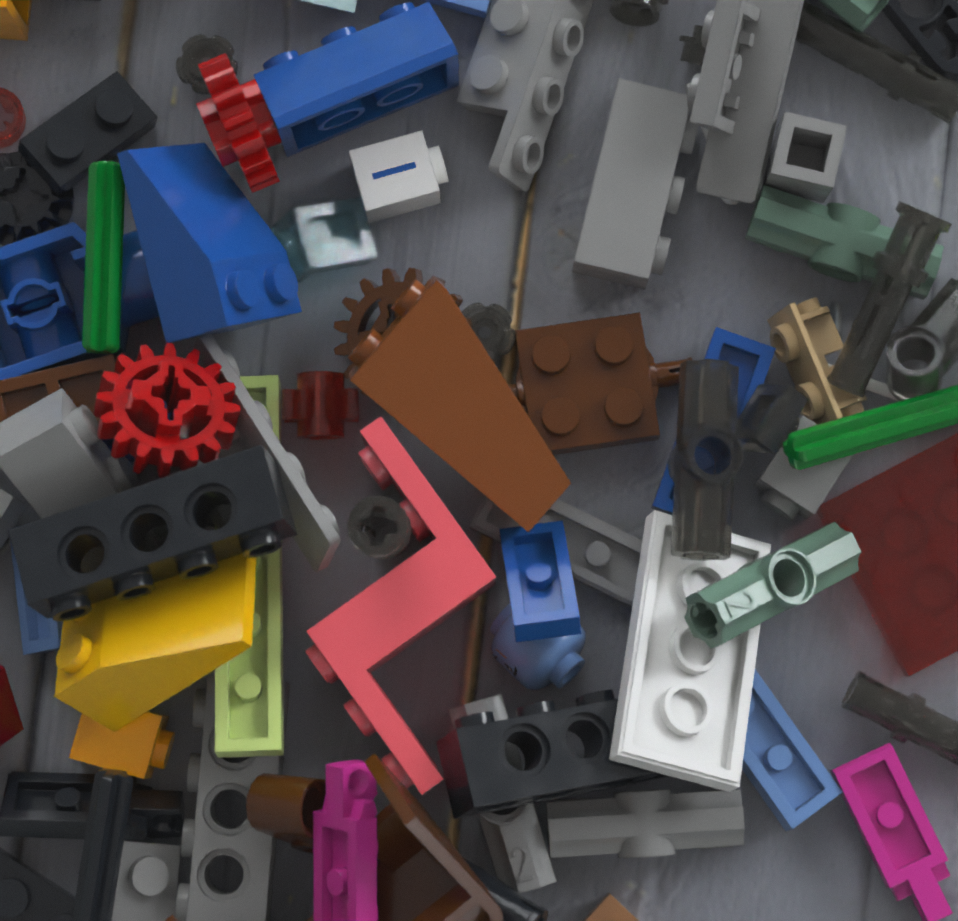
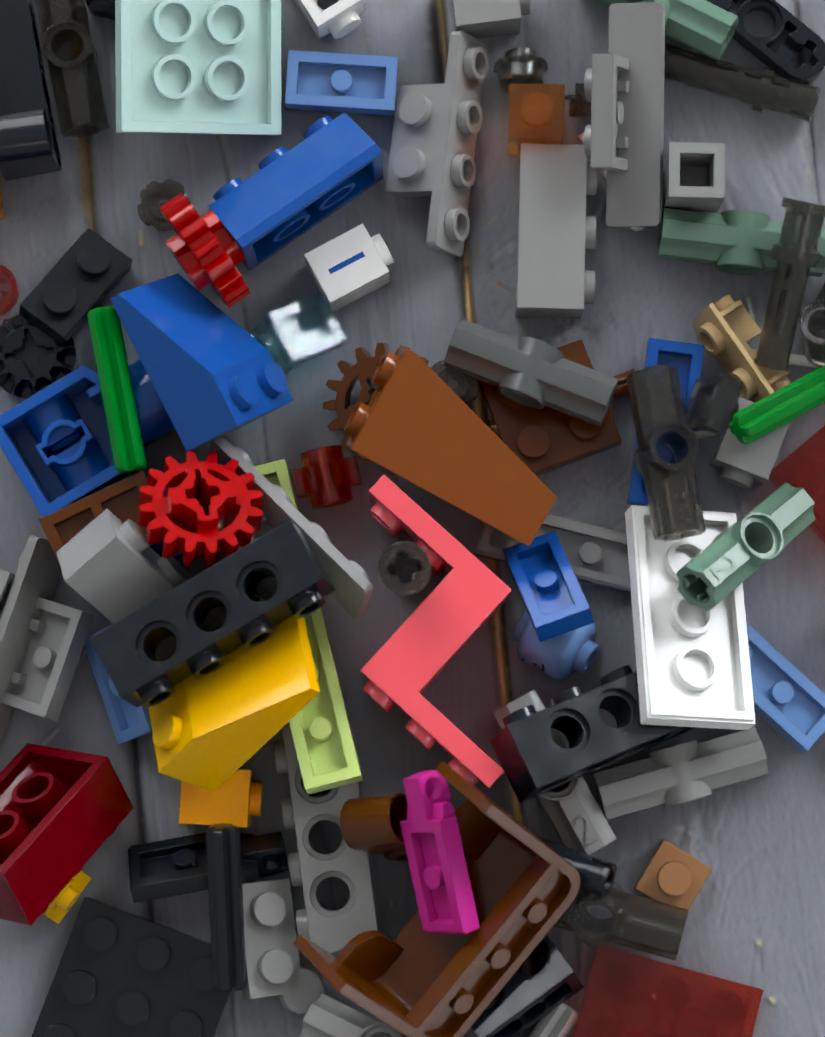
camera: 10 degrees left, 0 degrees up
none -> dark grey piece [444,319,619,427]
none -> clear orange brick [506,84,565,154]

